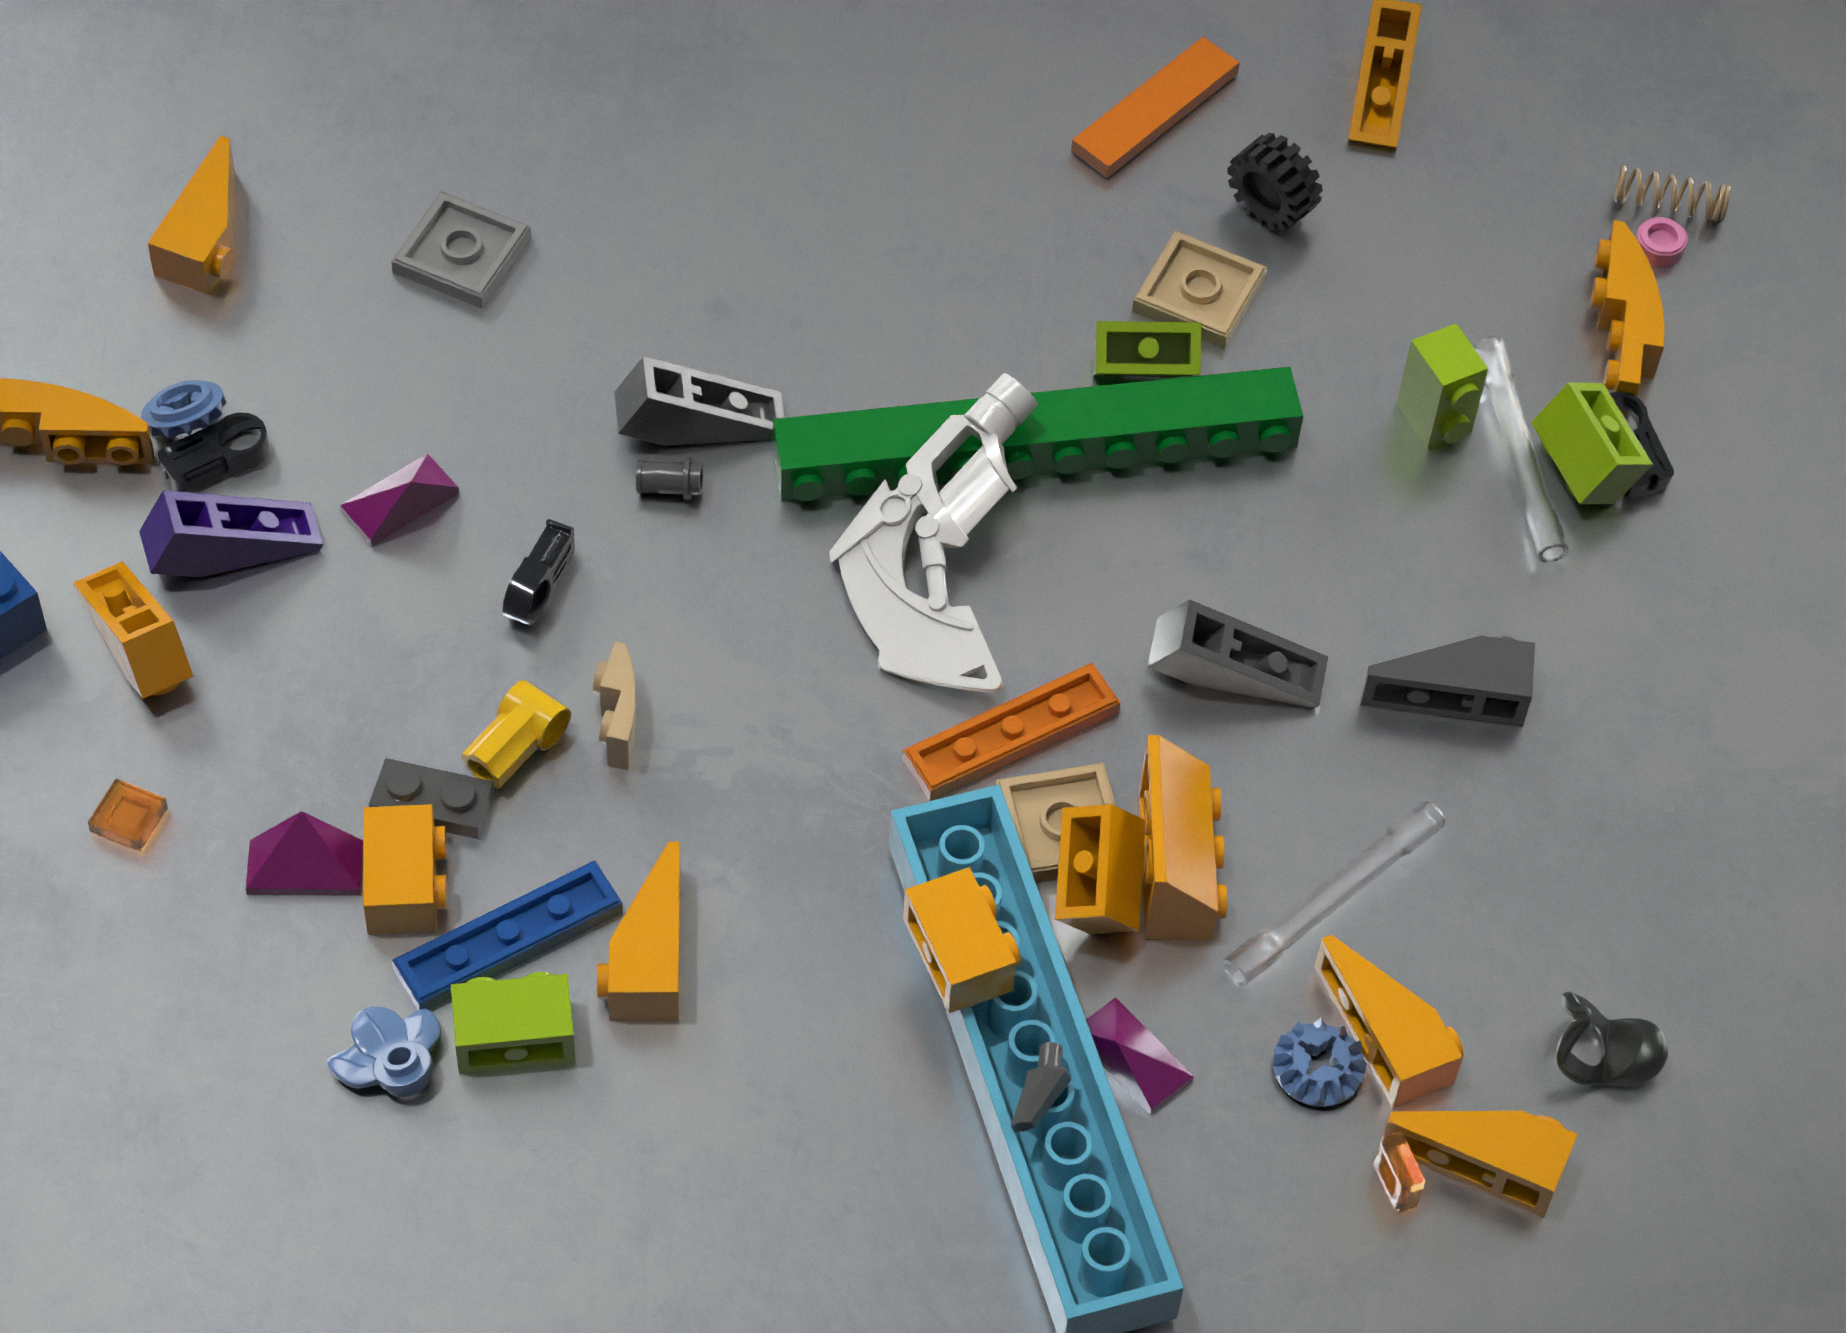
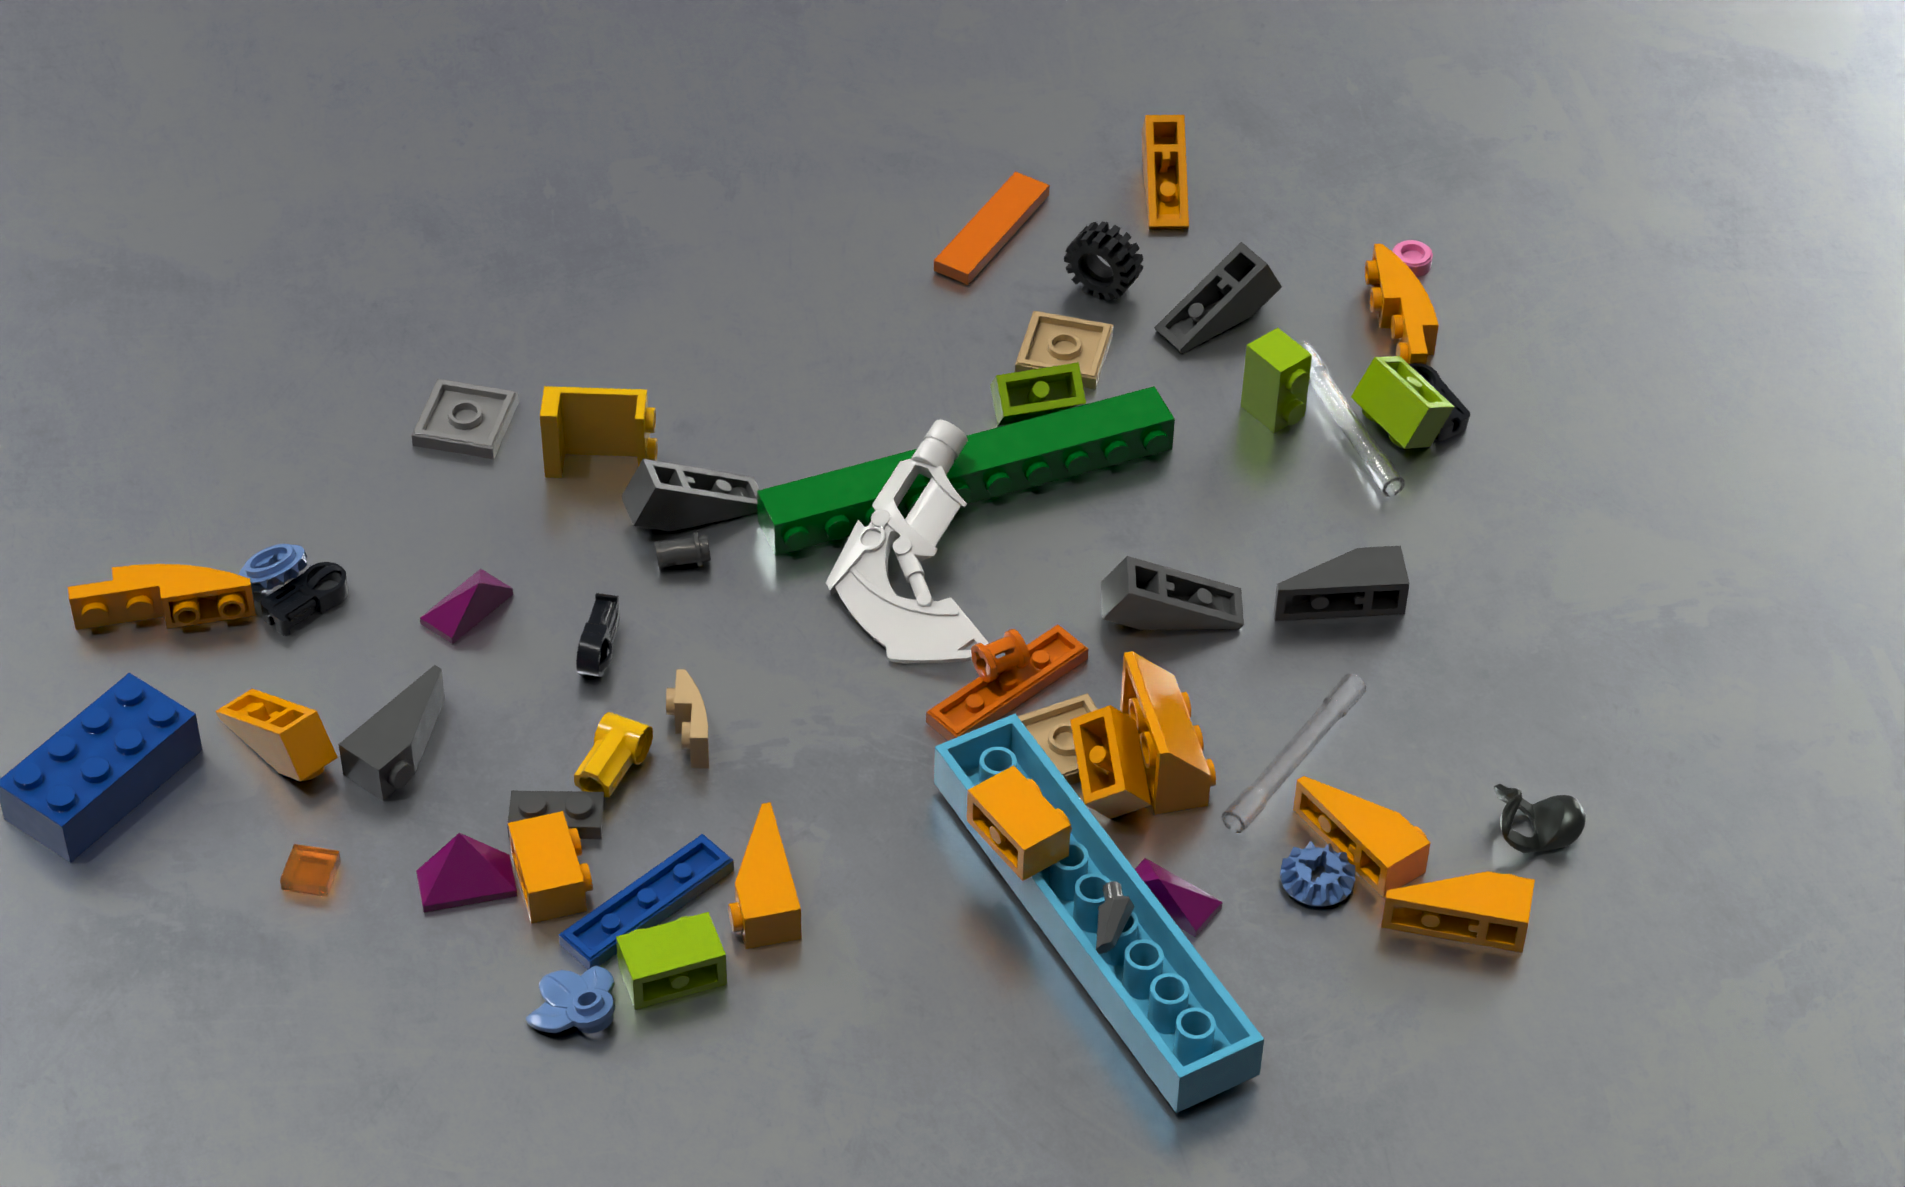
camera: 10 degrees left, 10 degrees down
dark purple slope [139,490,324,577] -> none
light orange slope [147,135,235,295] -> none
clear orange tile [1373,1131,1426,1213] -> none
tan piece [1614,164,1731,223] -> none
none -> dark grey slope [338,665,445,801]
none -> yellow panel [540,386,658,478]
none -> orange bush [971,629,1030,682]
none -> dark grey slope [1154,242,1282,354]

